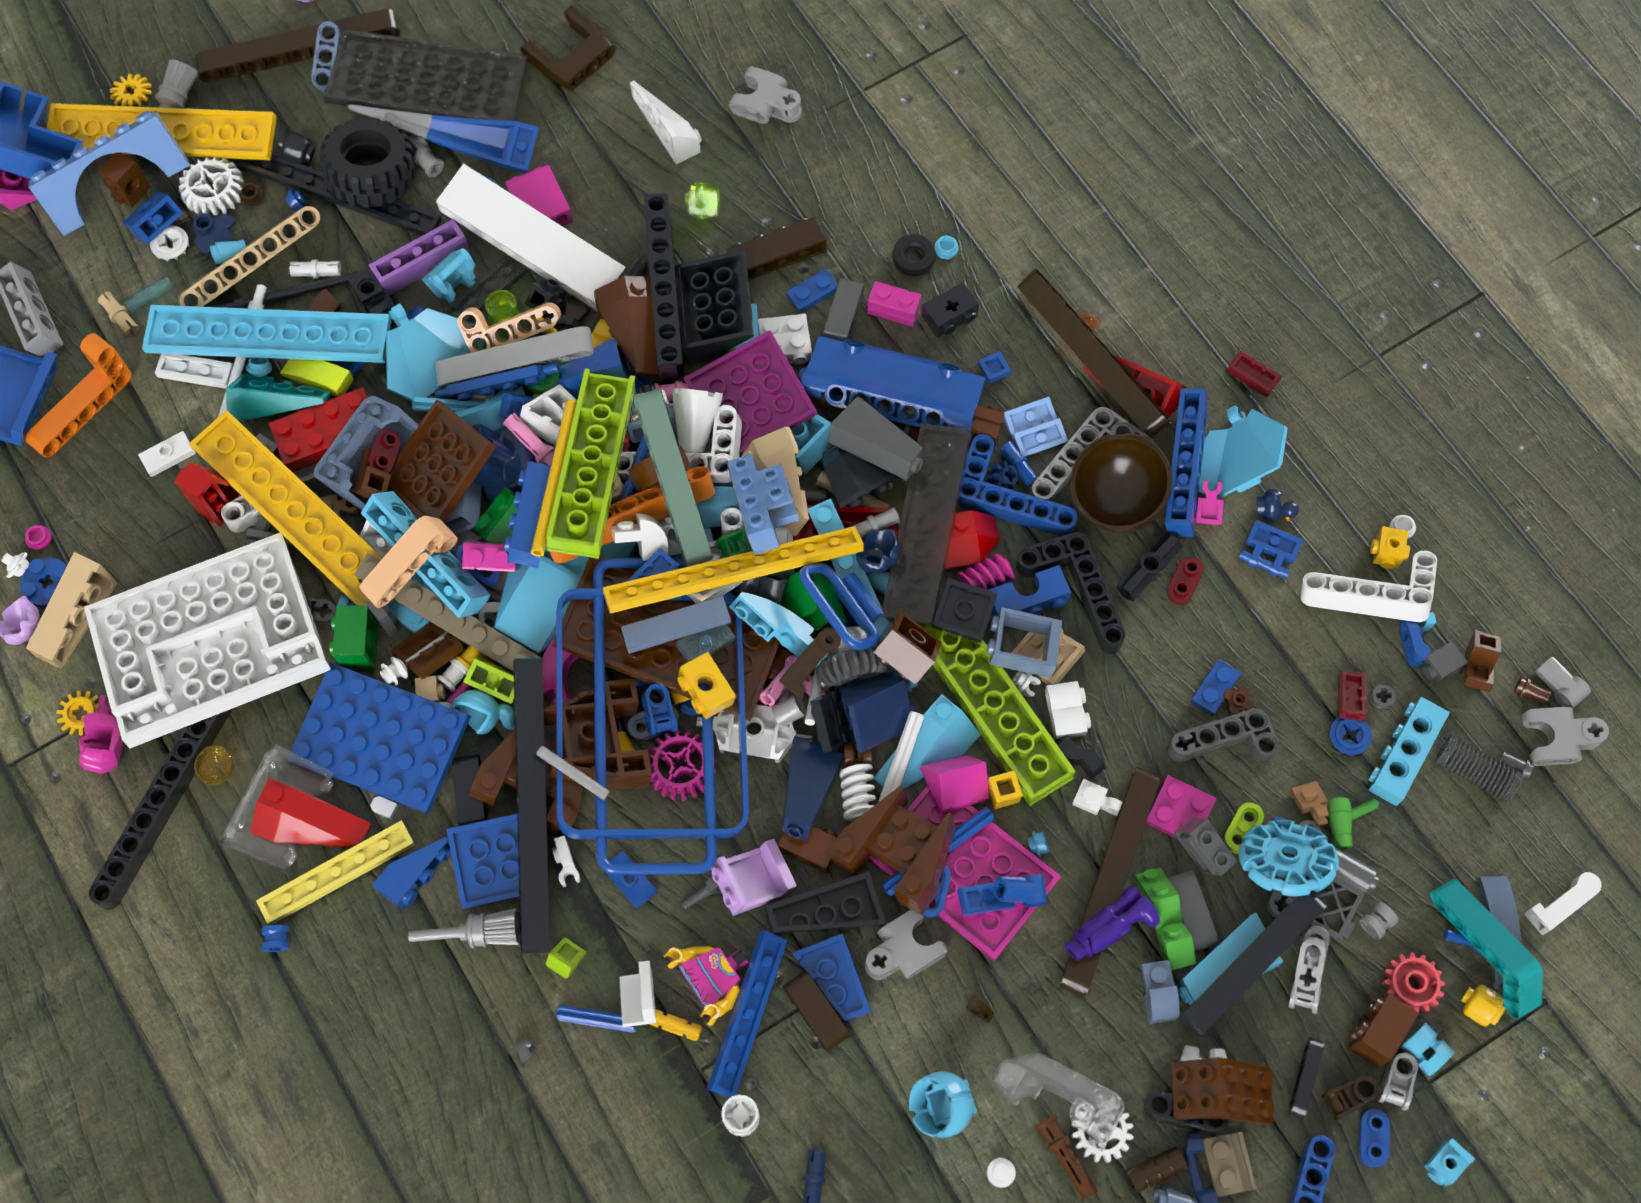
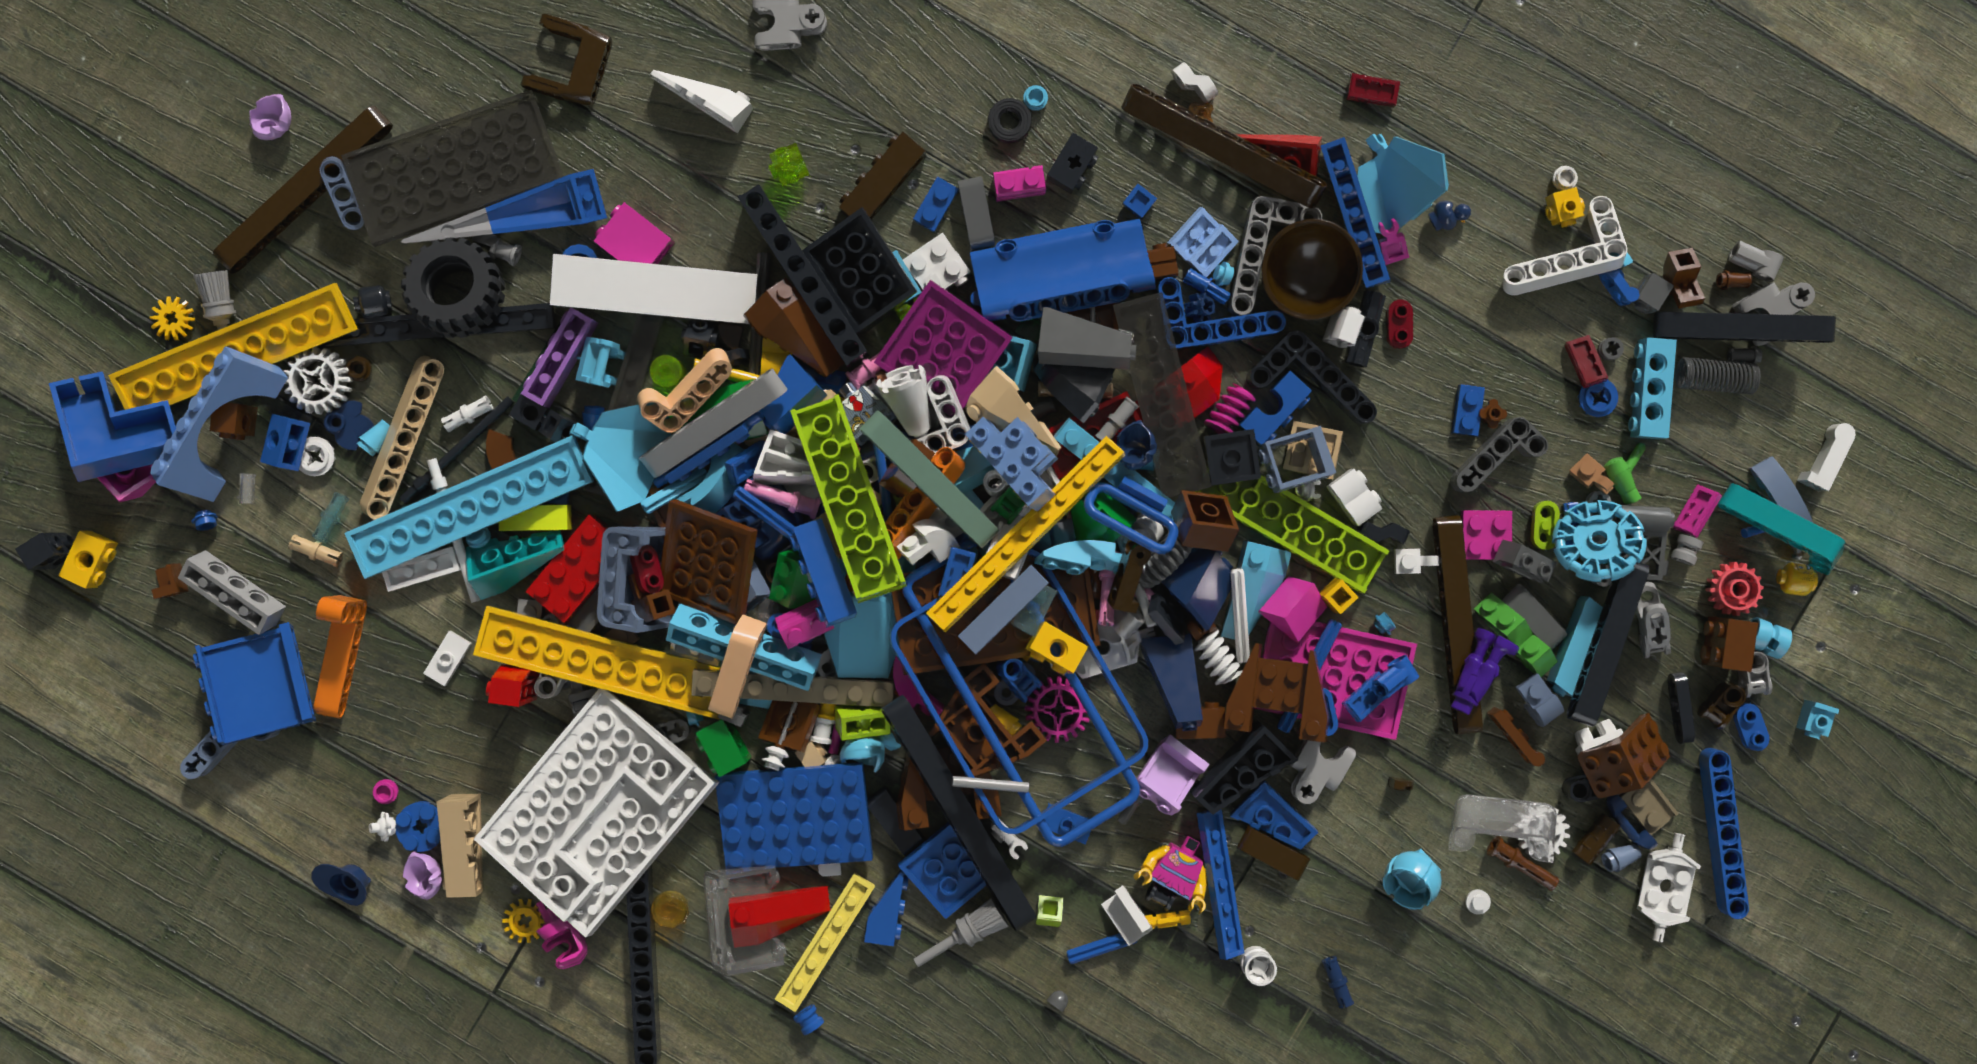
camera: 30 degrees left, 20 degrees up
blue plate [285,189,307,211] -> none
yellow piece [531,400,577,557] -> none
blue plate [1239,520,1303,579] -> none
none -> blue plate [191,510,218,531]
none -> clear pin [236,473,258,504]
none -> blue axle [732,486,795,539]
none -> black bush [1145,881,1177,911]
none -> white piece [1171,62,1218,103]
none -> medium azure plate [1213,262,1234,286]
none -> white brick [1322,307,1365,348]
none -> reddish brown plate [1487,707,1545,766]
none -> black beam [1653,312,1836,343]
none -> dark pink plate [1673,484,1722,538]

